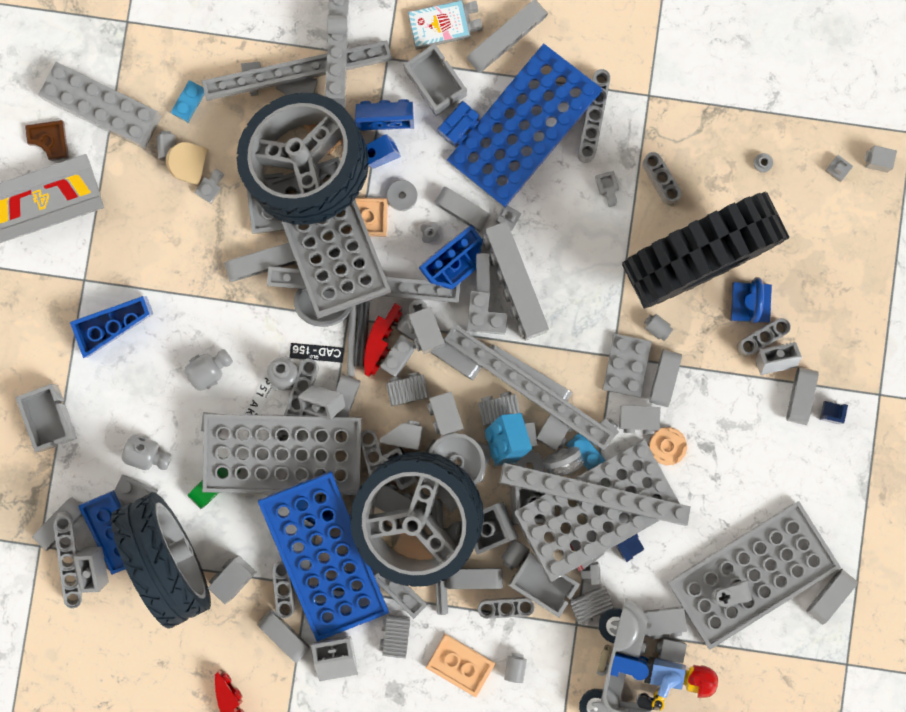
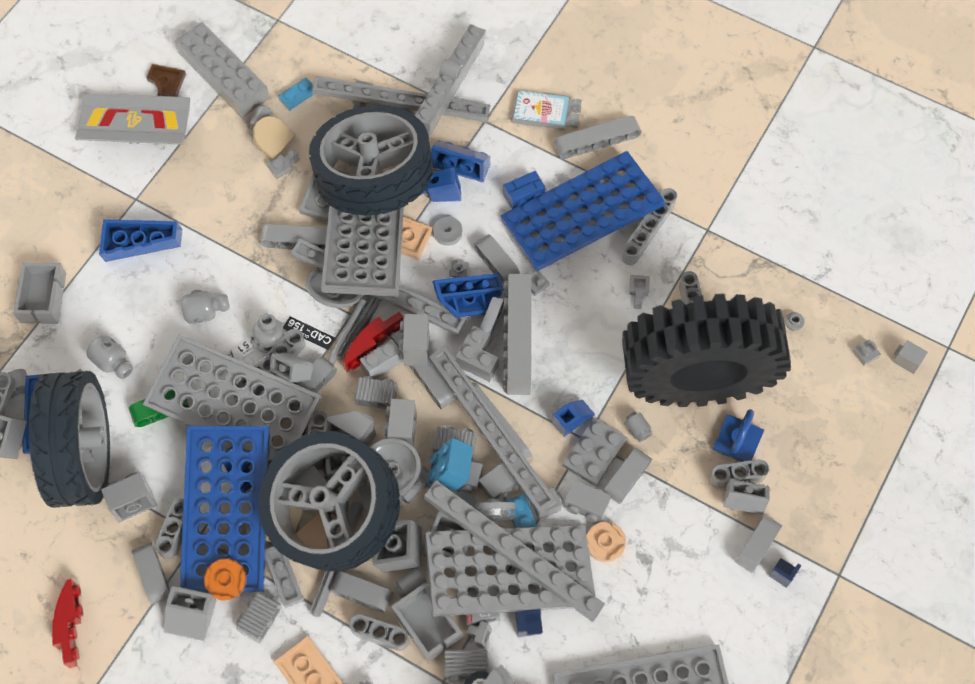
camera: 20 degrees right, 20 degrees down
light grey piece [403,44,467,116] -> none
none -> orange tile [204,559,247,601]
none -> blue slope [552,399,595,437]

